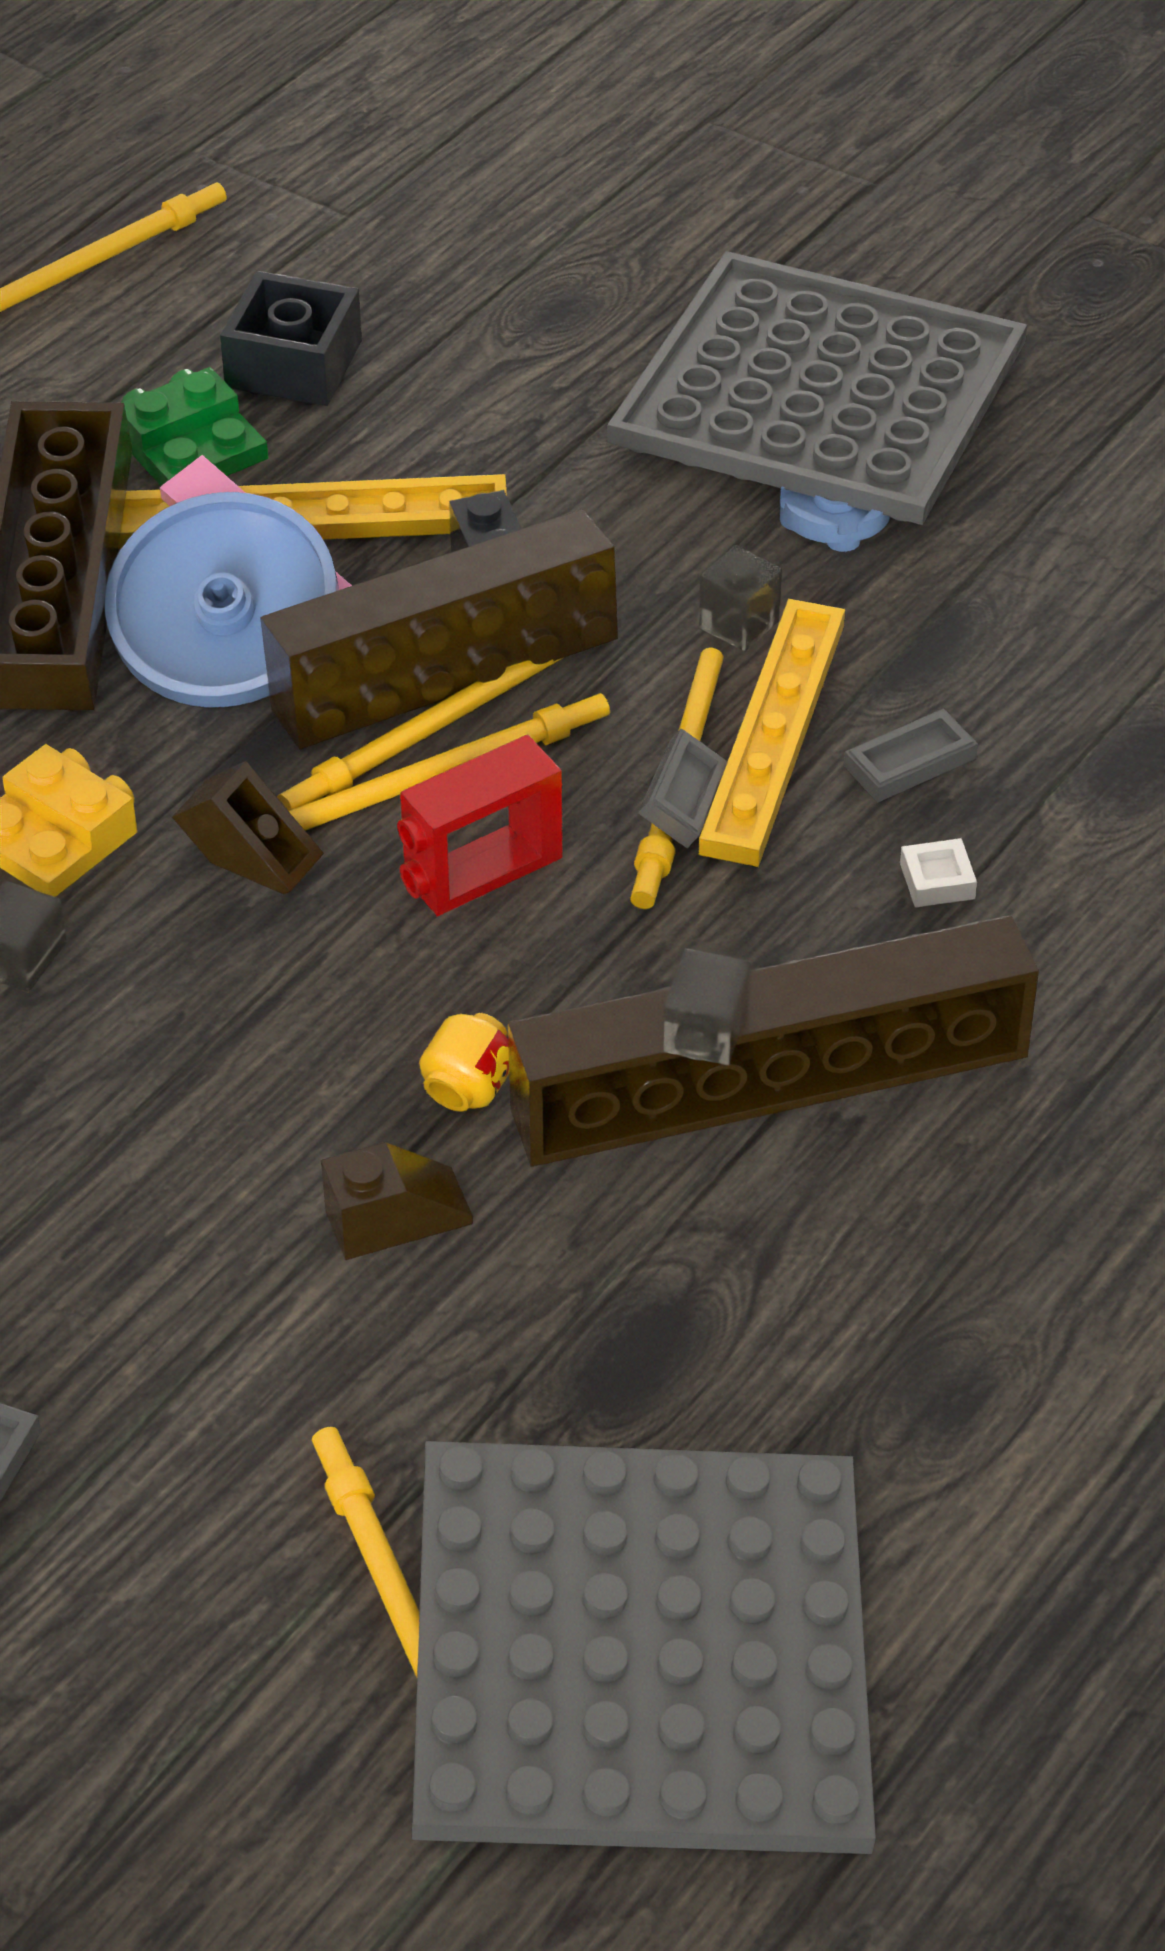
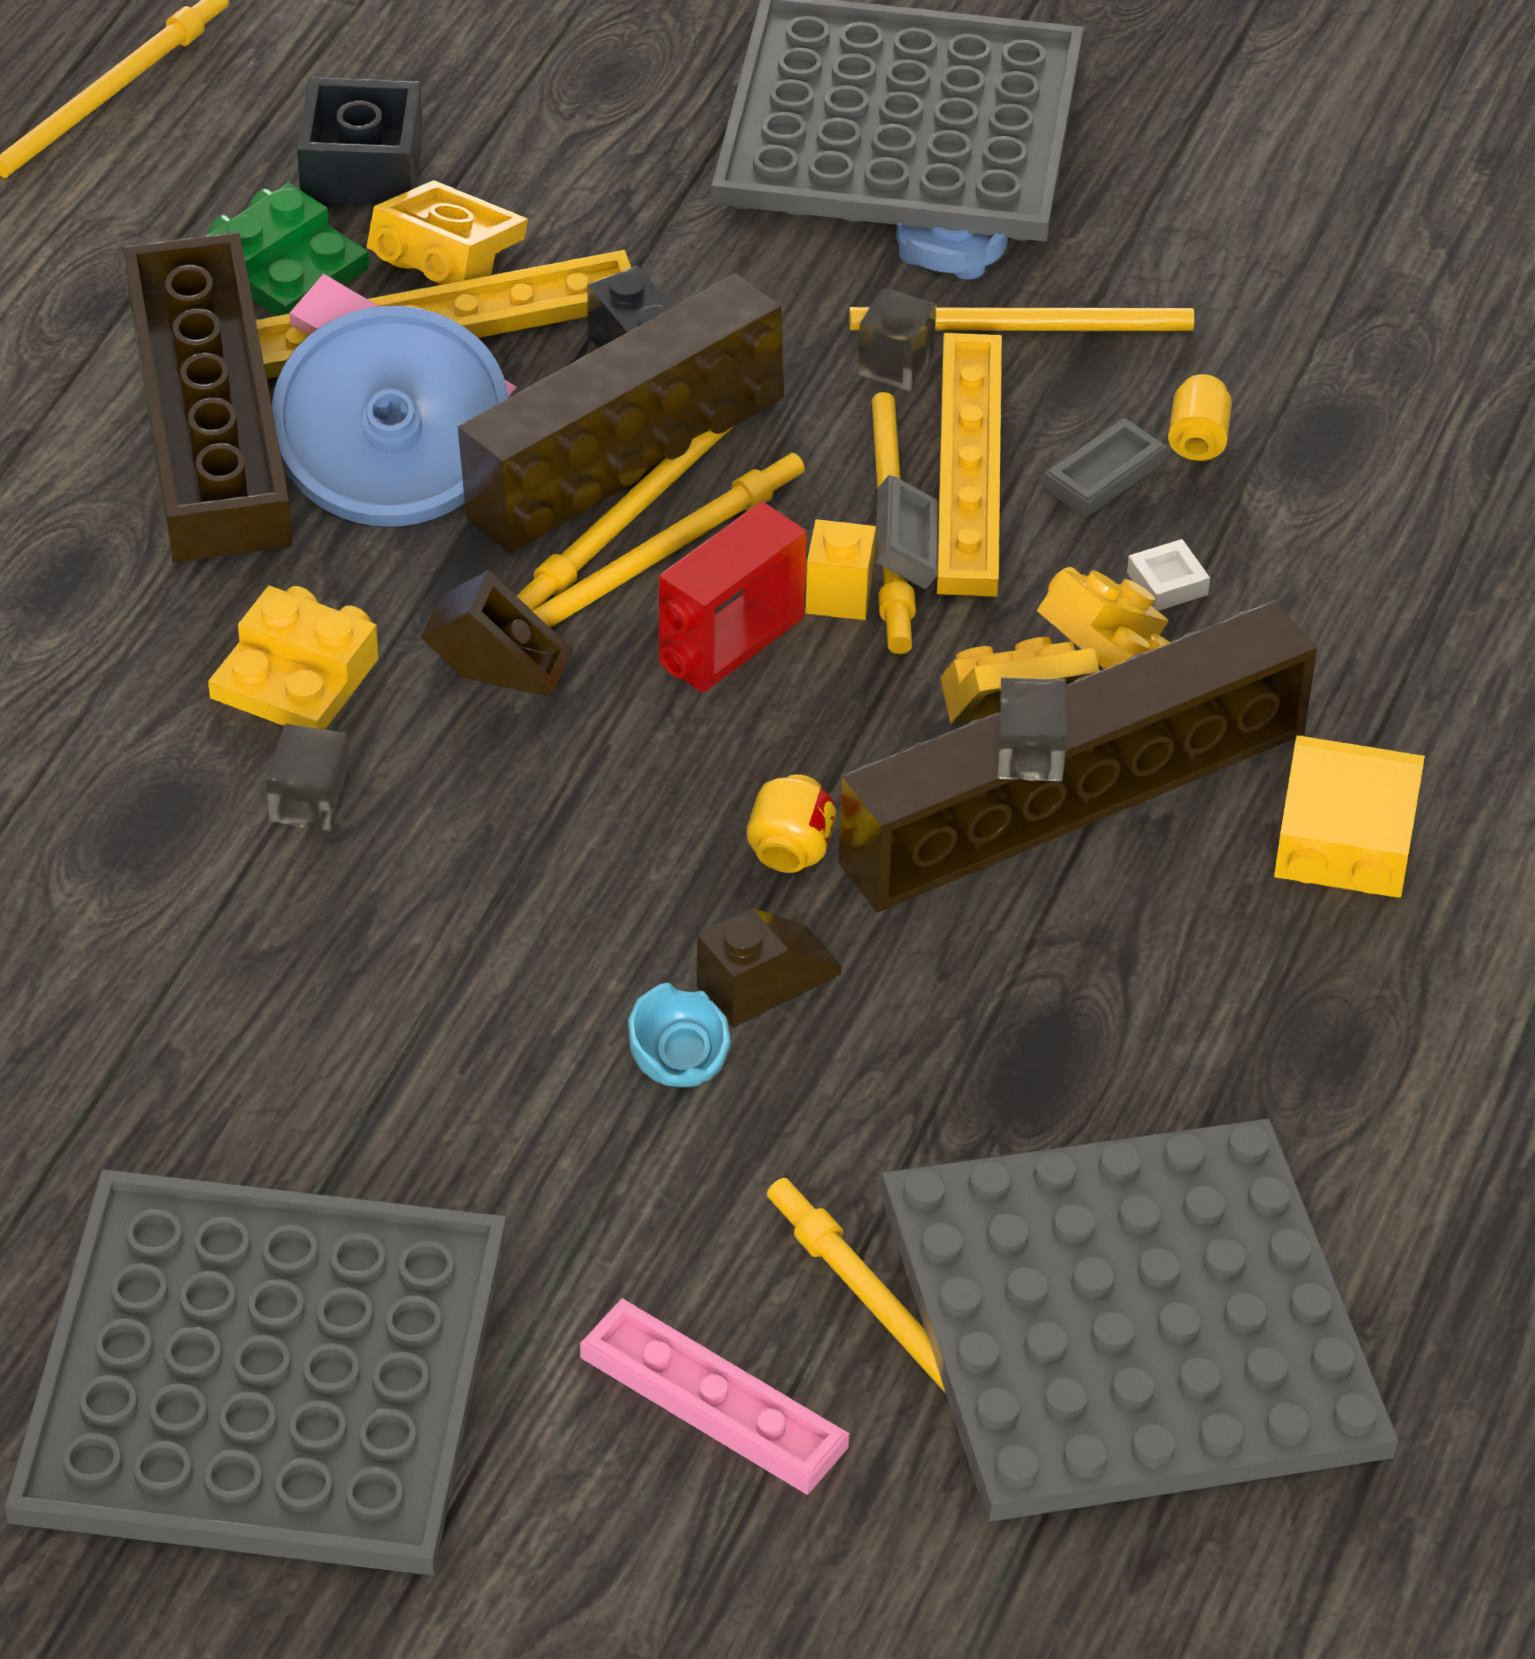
camera: 15 degrees left, 0 degrees up
none -> yellow plate [366,180,528,285]
none -> bright pink tile [580,1298,849,1495]
none -> medium azure hair [628,983,731,1087]
none -> yellow brick [805,519,876,620]
none -> yellow bar [849,302,1194,336]
none -> yellow plate [940,637,1099,724]
none -> yellow plate [1037,567,1171,669]
none -> yellow brick [1168,374,1232,461]
none -> yellow slope [1274,735,1425,898]

